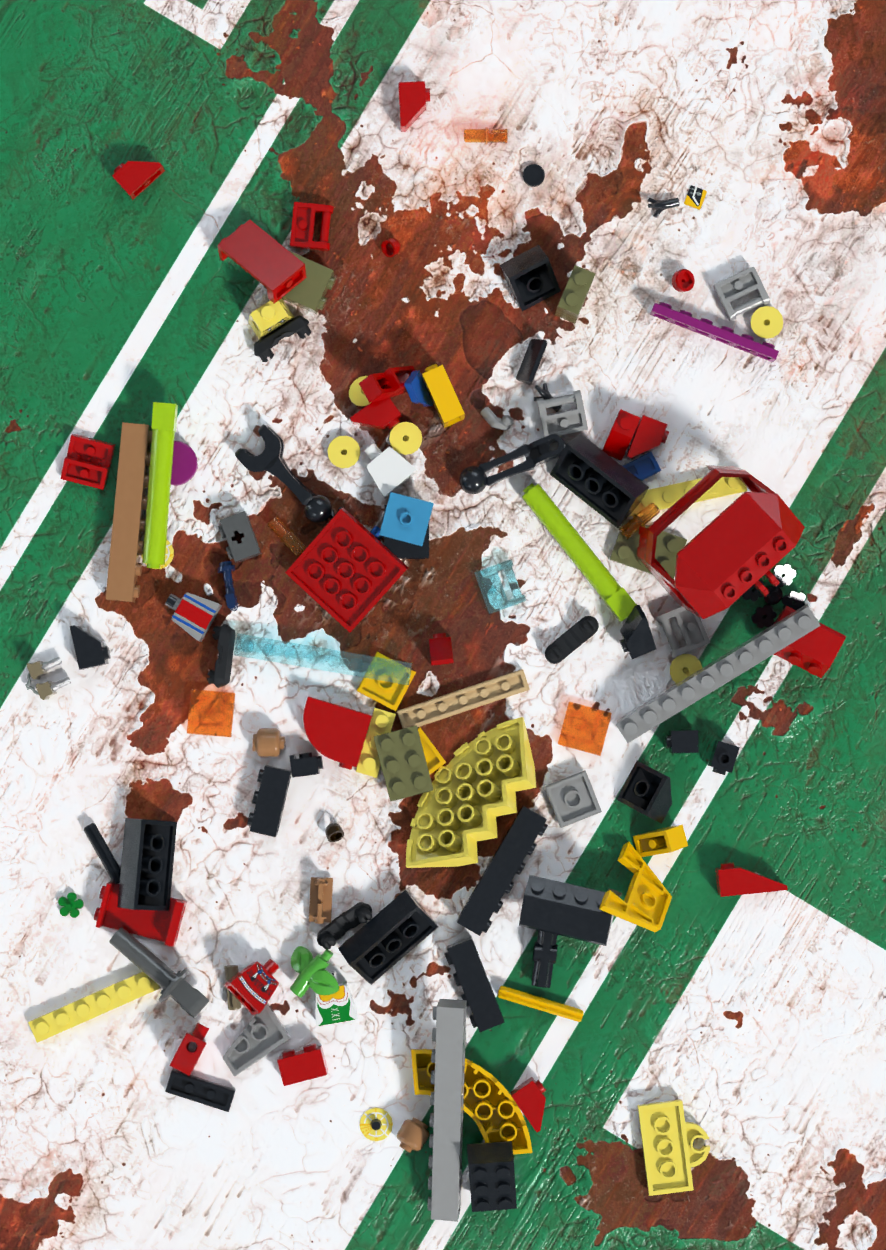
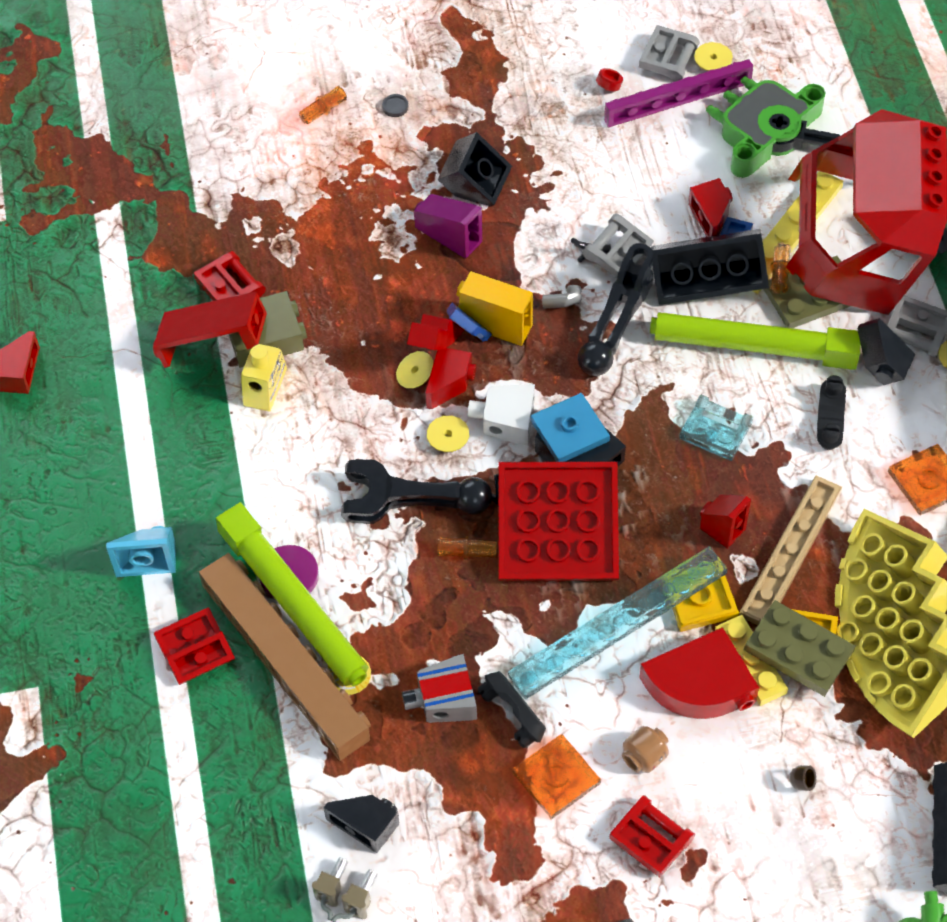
camera: 45 degrees left, 30 degrees down
dark blue hinge [217,561,238,612] -> none
dark grey brick [218,511,262,563] -> none
black brick [247,765,292,837] -> none
black piece [254,315,311,362] -> none
black brick [289,752,323,778] -> none
medium nougat hinge [309,877,333,924] -> none
black piece [317,902,372,949] -> none
red hinge [381,238,401,257] -> none
light yellow piece [389,422,422,455] -> none
red slope [399,81,430,132] -> none
black slope [516,339,548,385] -> none
olive brick [555,265,595,324] -> none
red slope [602,409,641,461] -> none
black bar [648,198,680,218] -> none
sticker [684,185,707,210] -> none
none -> medium azure slope [106,526,176,577]
none -> magenta slope [414,194,482,259]
none -> red plate [609,795,696,878]
none -> piece [706,76,841,178]

